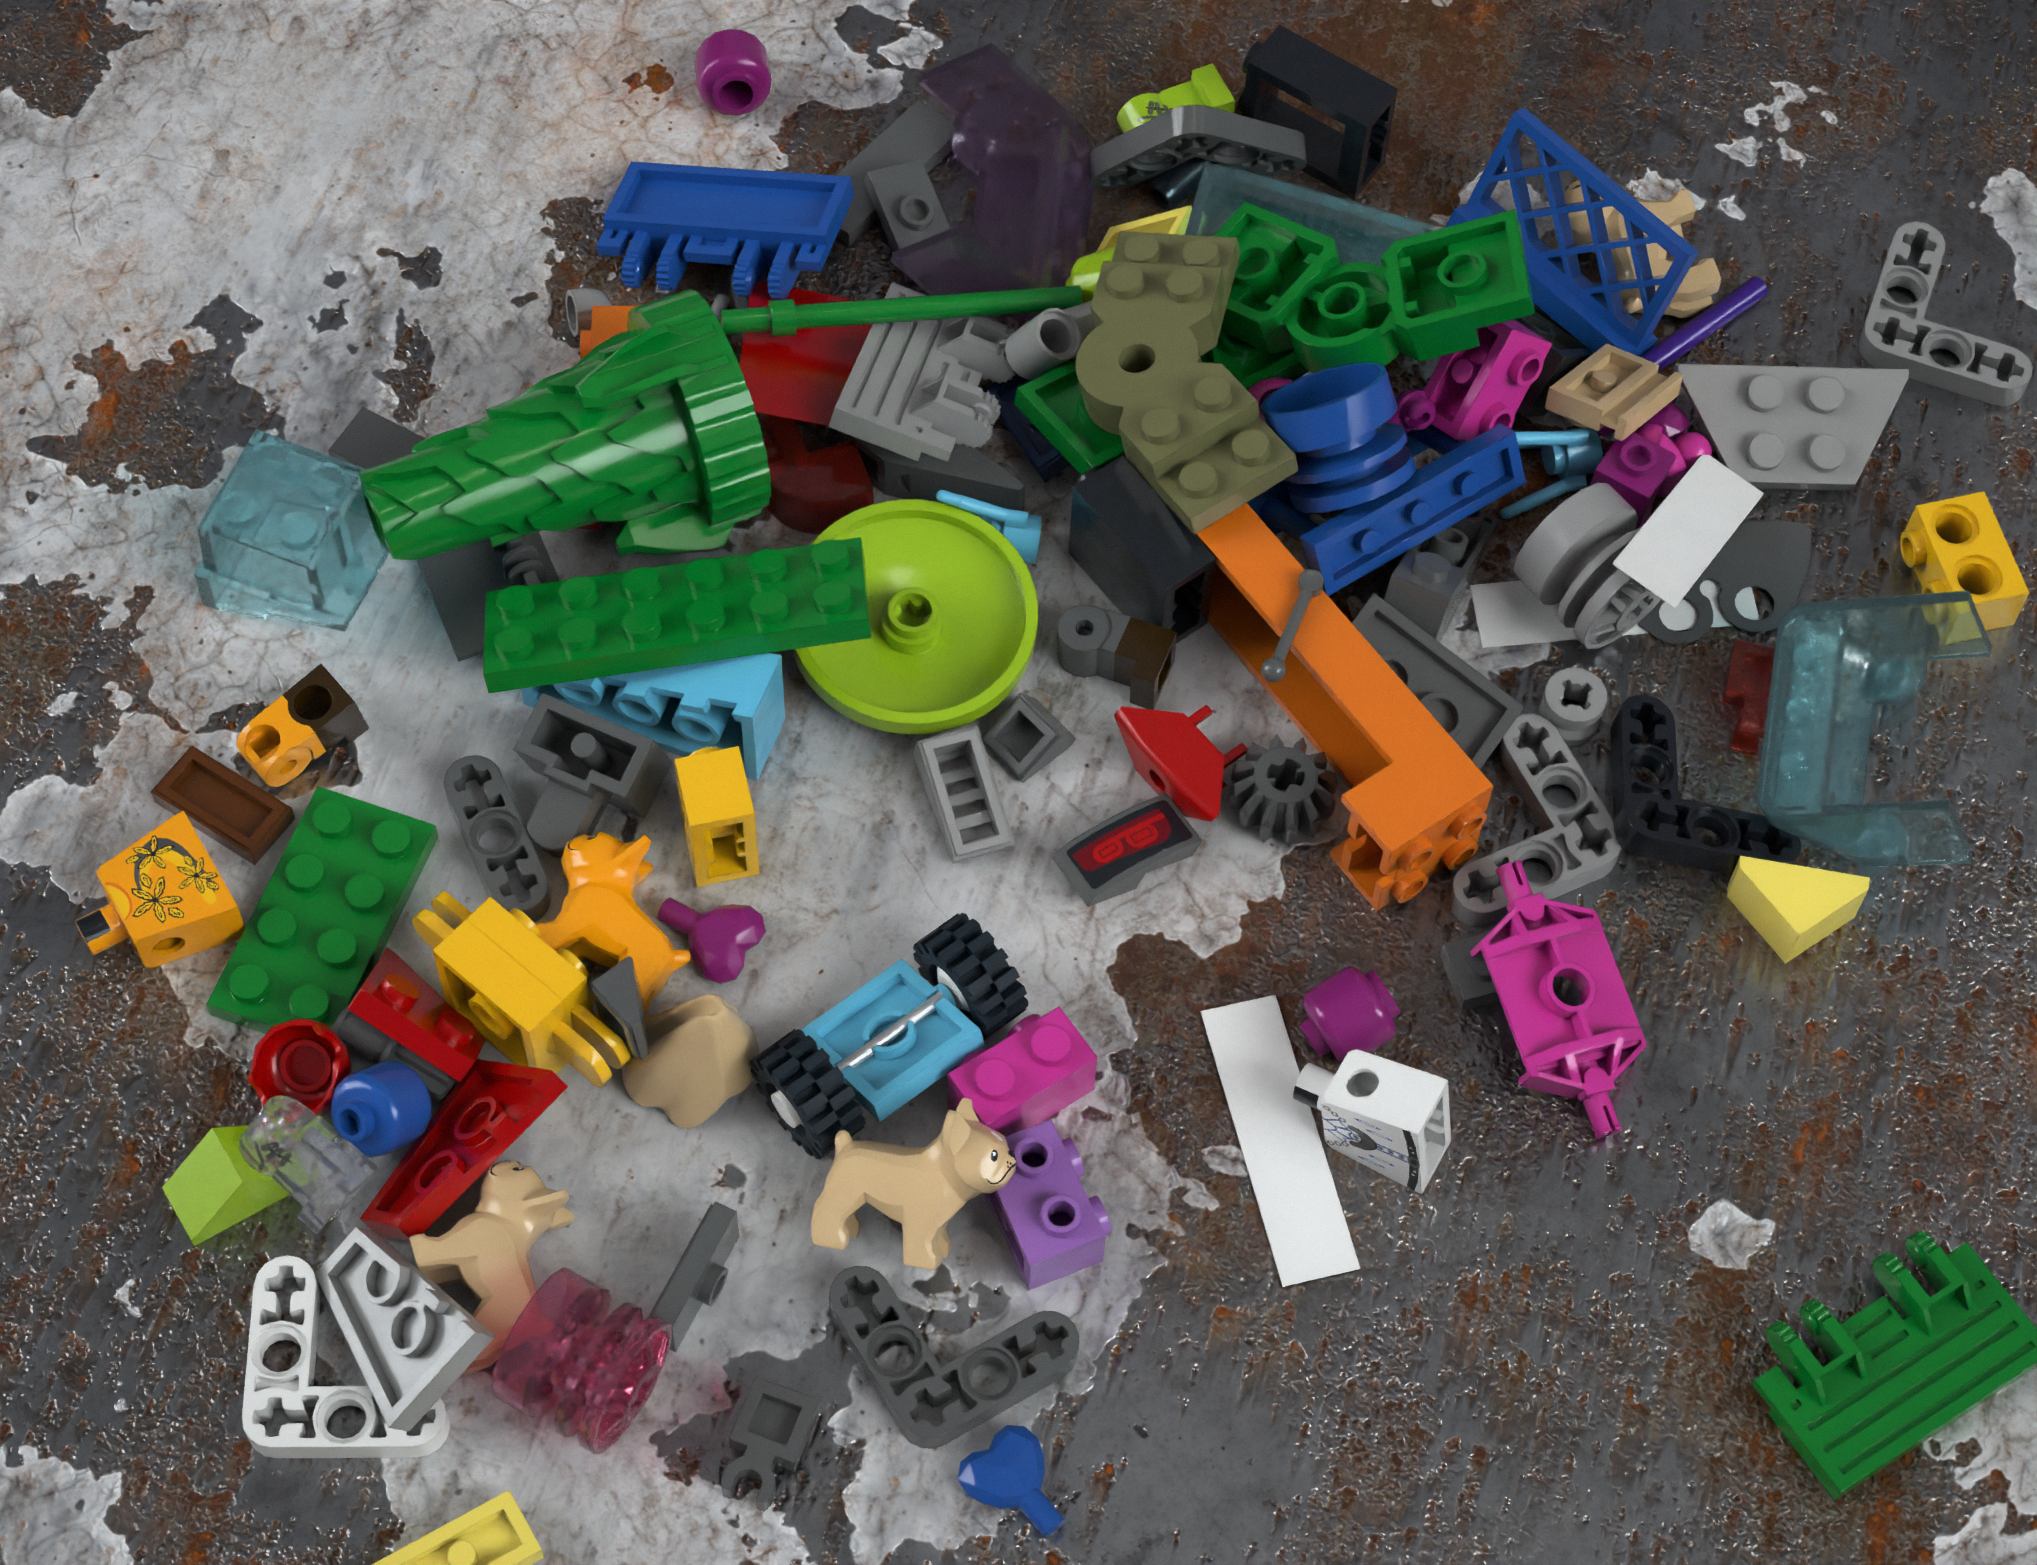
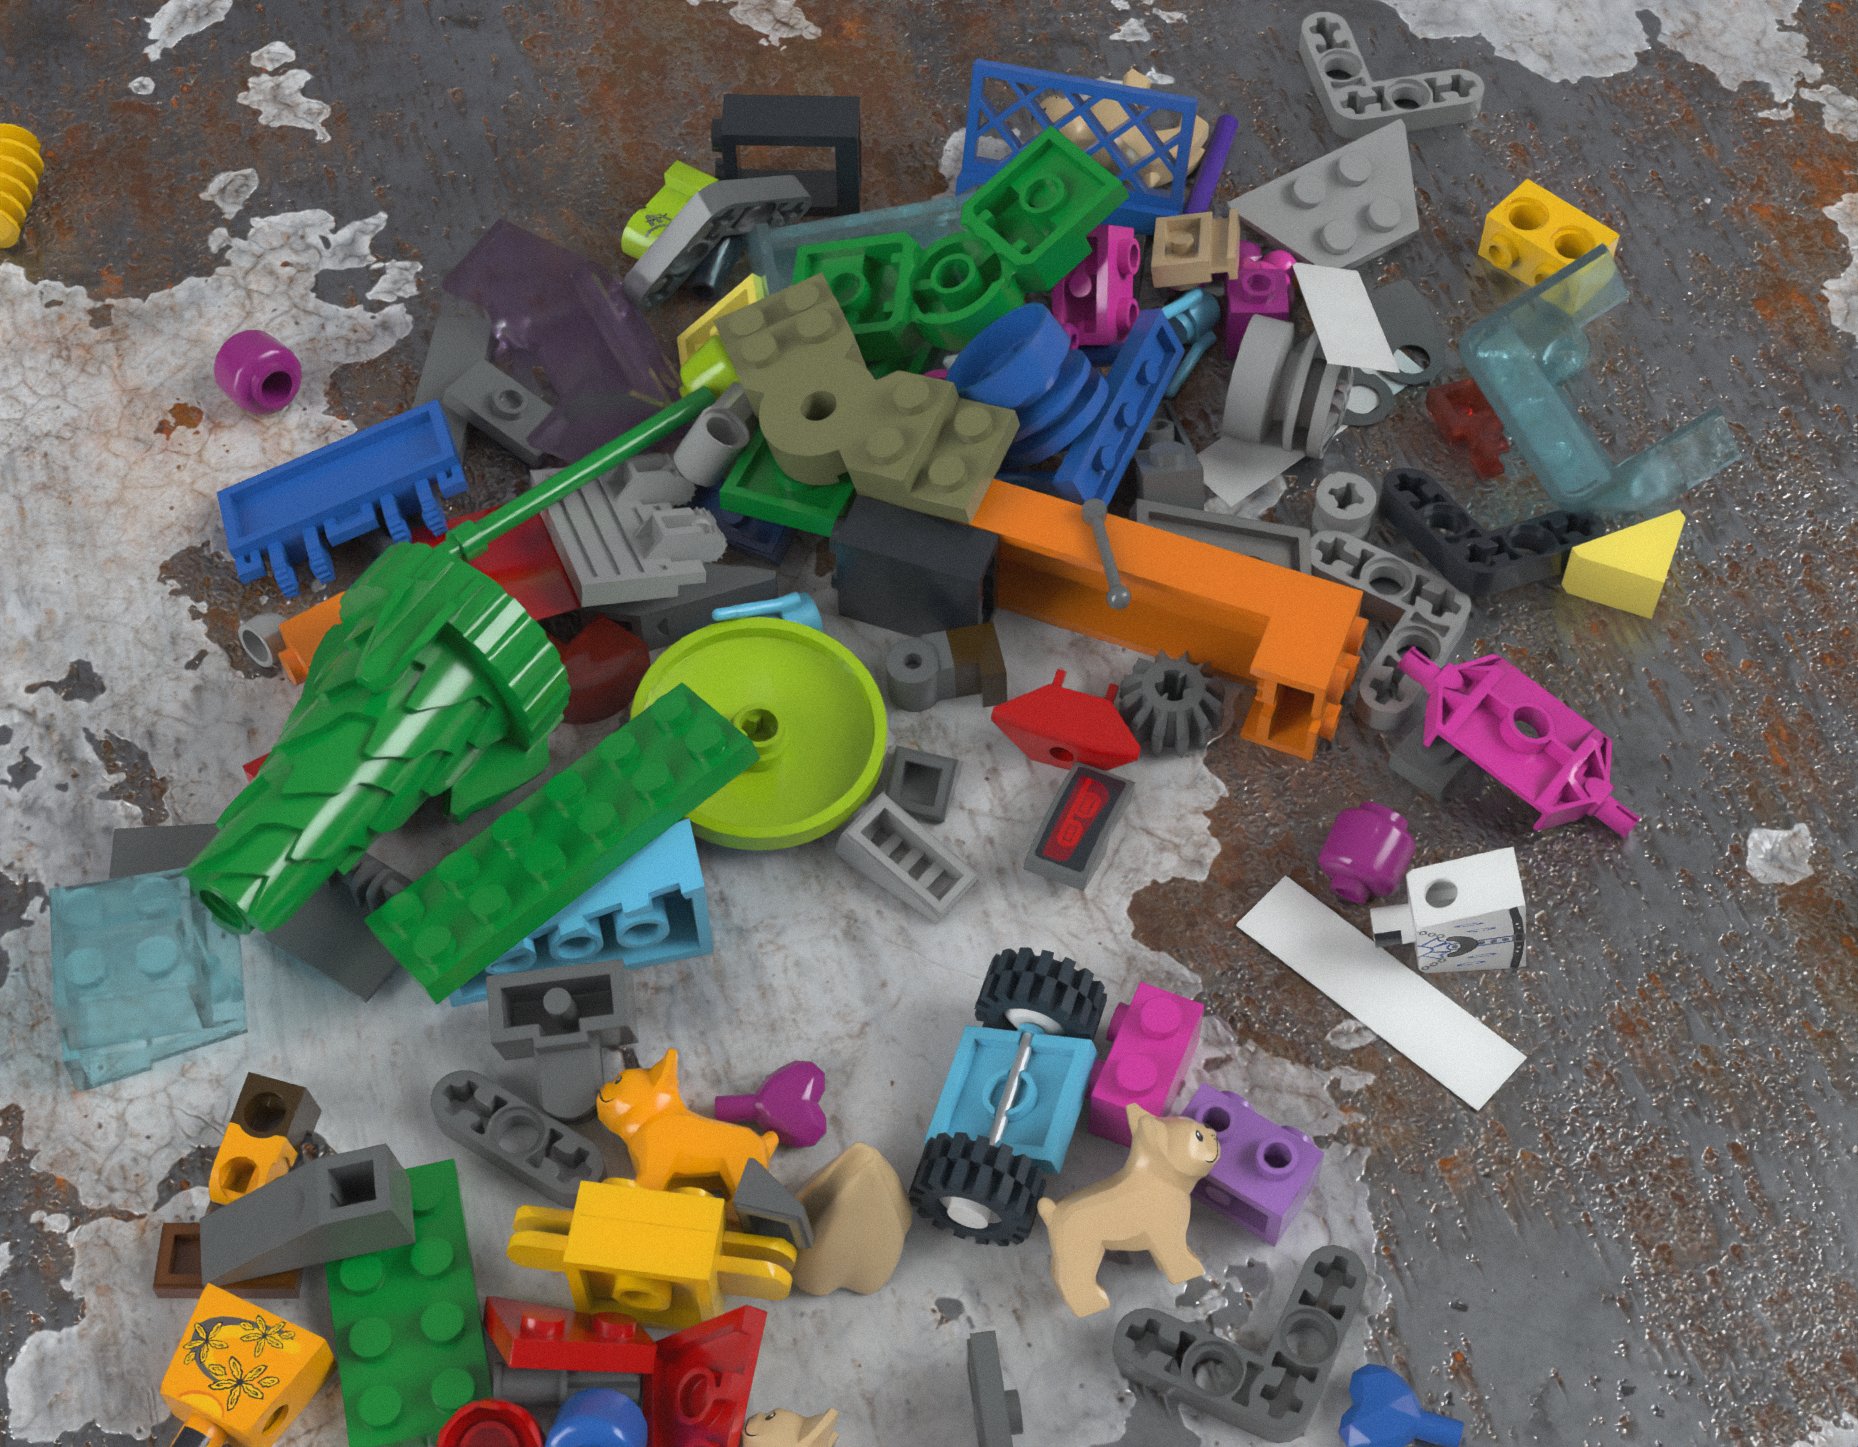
camera: 30 degrees left, 5 degrees down
yellow brick [674,746,760,887] -> none
none -> dark grey slope [200,1143,416,1287]

